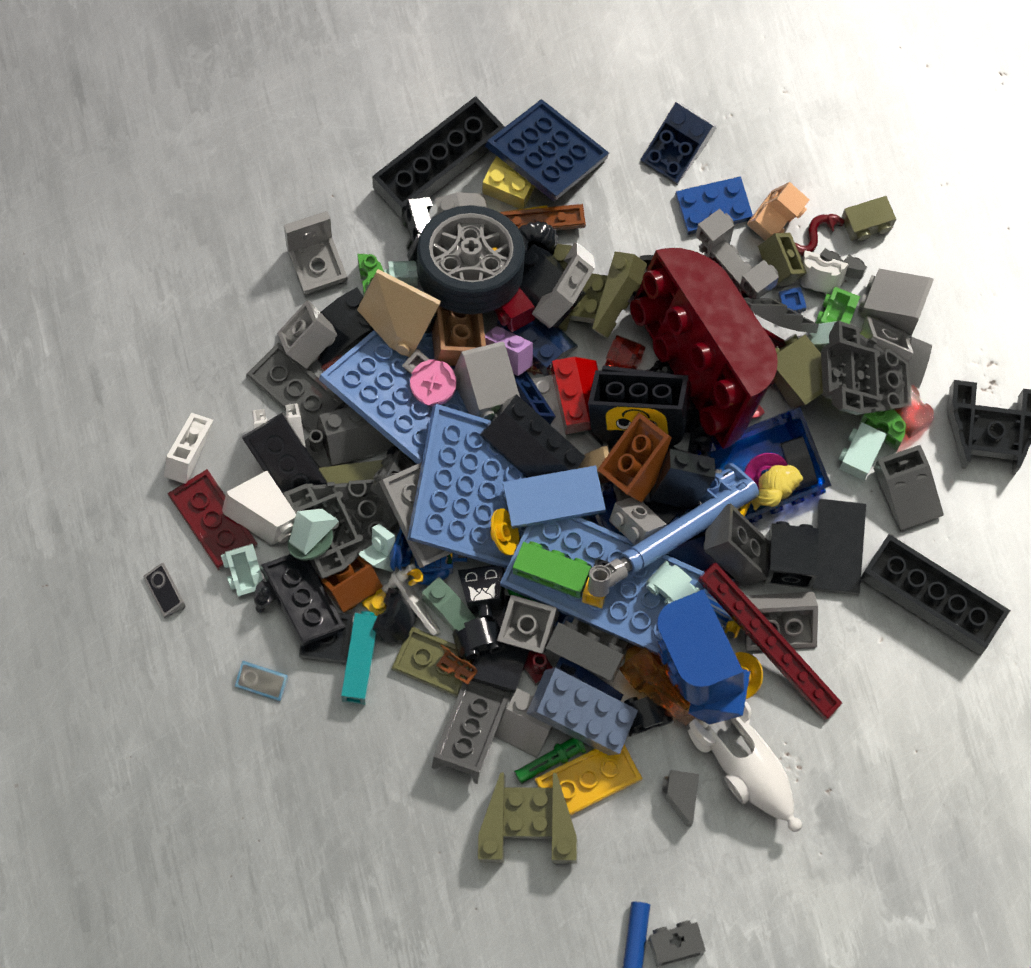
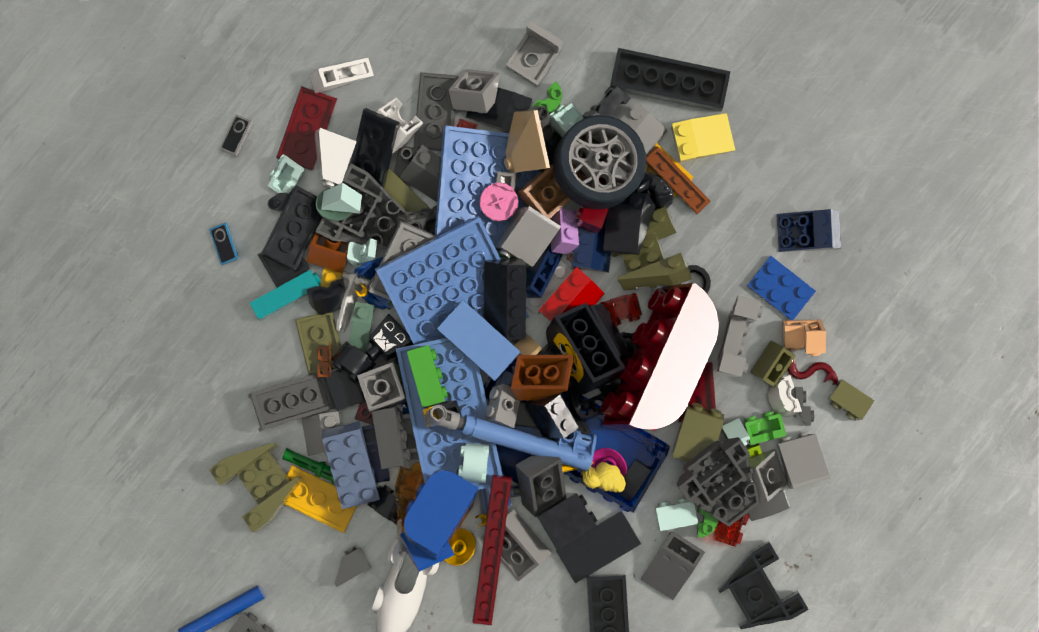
camera: 55 degrees right, 15 degrees up
dark blue plate [485,99,609,202] -> none
yellow dish [490,508,519,556] -> none
light grey slope [532,242,595,328] -> none
dark grey slope [744,298,819,333] -> none
blue plate [778,287,807,313] -> none

